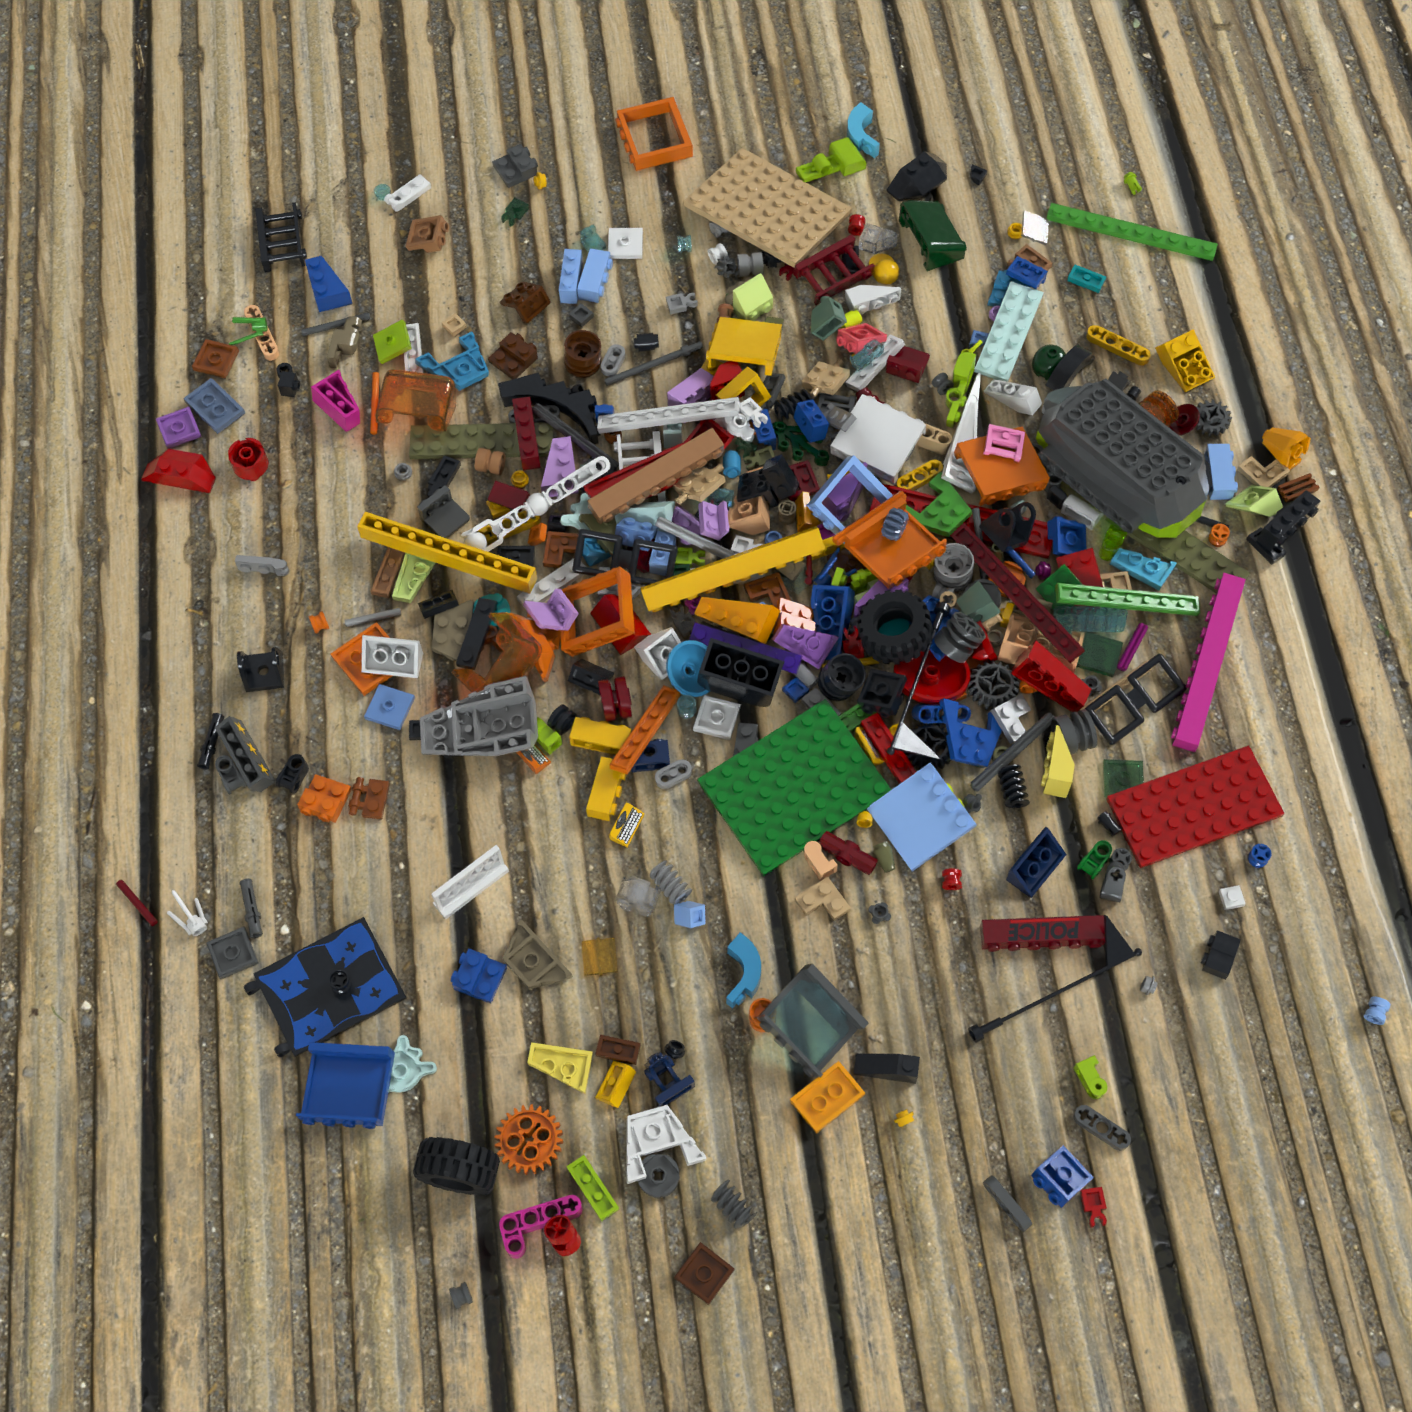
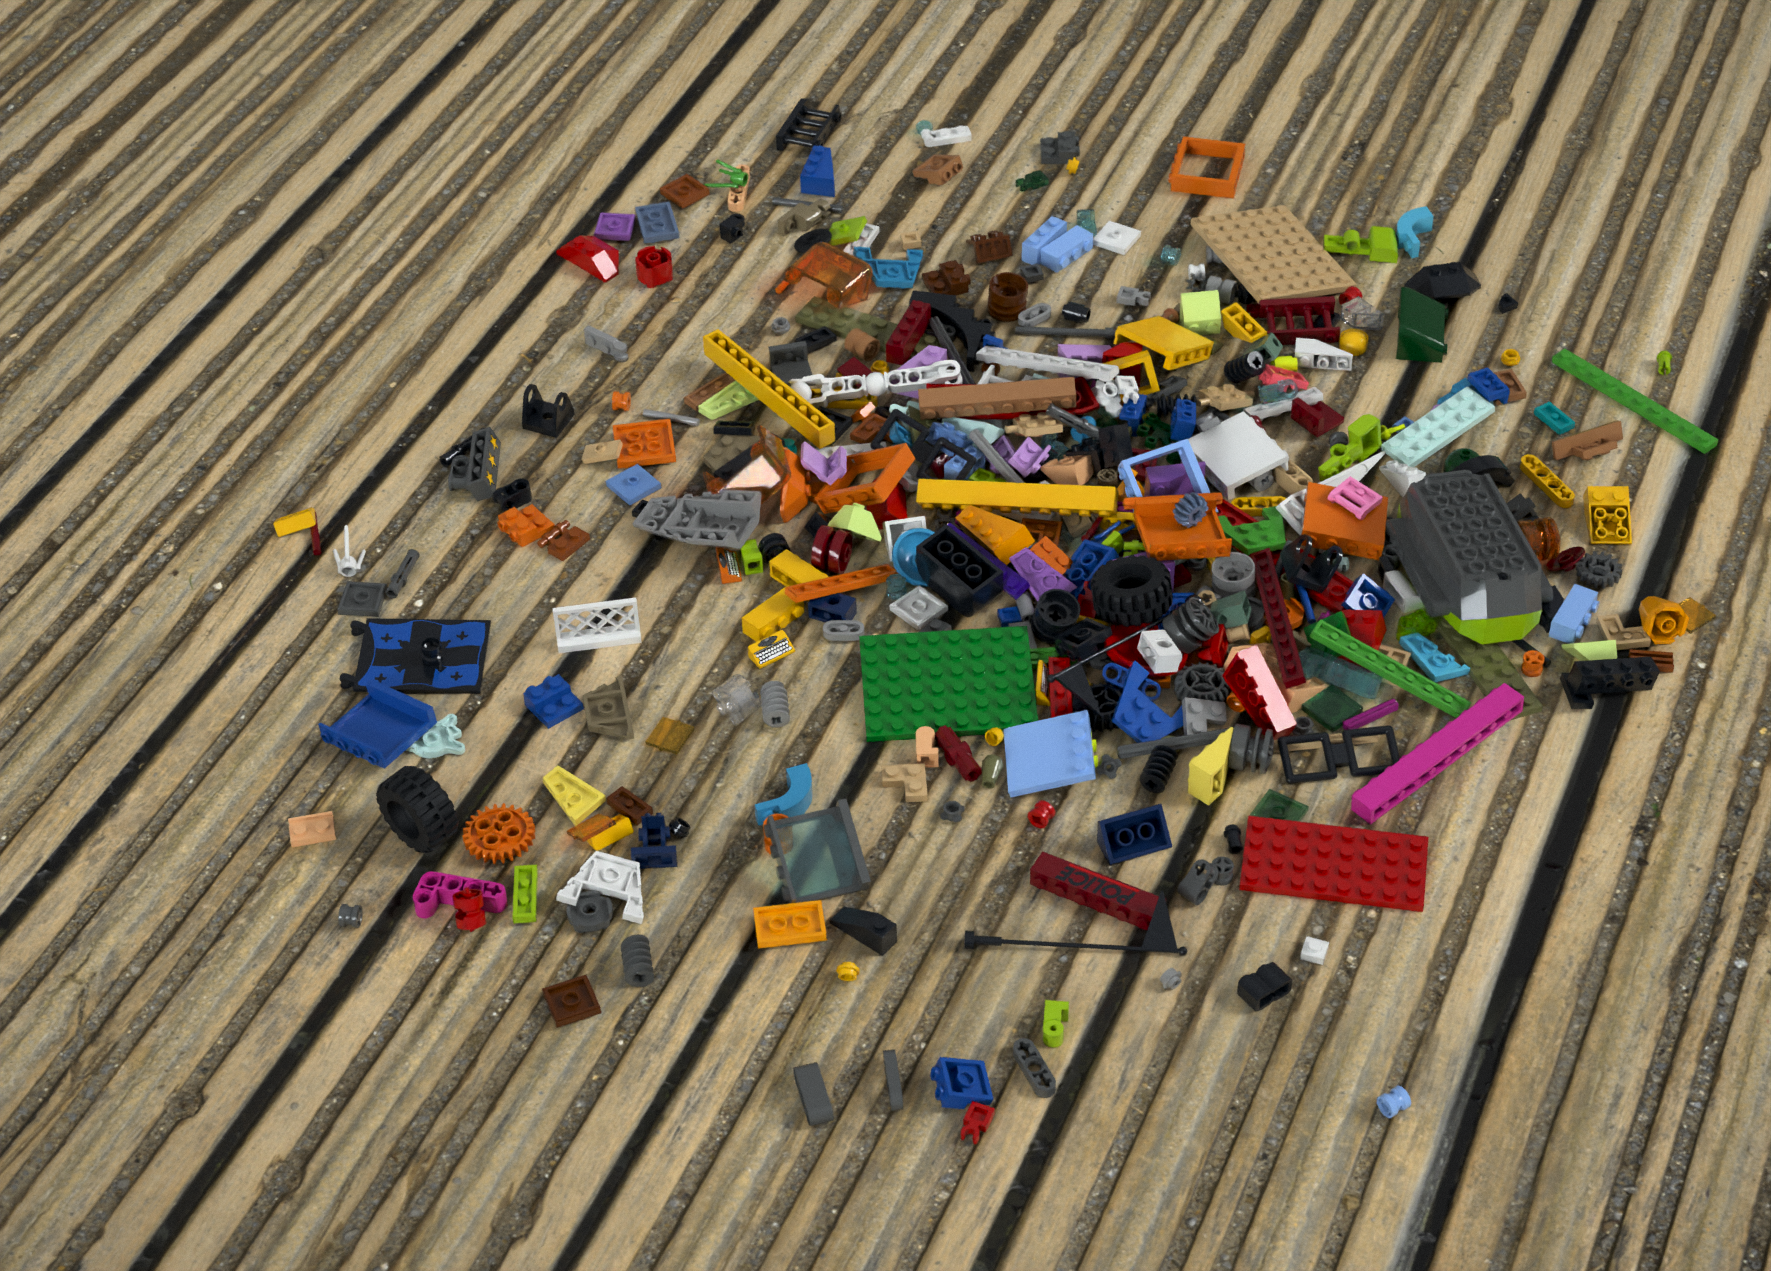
camera: 30 degrees right, 20 degrees down
dark pink wedge [311,370,360,432] -> none
white slope [361,635,423,678] -> none
light blue panel [674,901,705,928] -> none
clear piece [1021,211,1049,245] -> none
green piece [1077,840,1112,880] -> none
blue wheel [1248,844,1272,868] -> none
none -> yellow slope [273,507,316,537]
none -> light nougat plate [288,811,336,848]
none -> clear orange piece [566,814,616,842]
none -> tan plate [581,439,623,464]
none -> dark grey beam [793,1062,834,1126]
none -> black wheel [794,229,832,253]
none -> yellowish green slope [828,503,882,542]
none -> dark grey pin [1046,403,1100,440]
none -> white brick [1137,630,1182,673]
none -> yellow slope [1221,302,1267,343]
none -> black piece [1224,351,1265,383]
none -> medium nougat bracket [1552,420,1623,460]
none -> clear yellow piece [1679,597,1716,634]

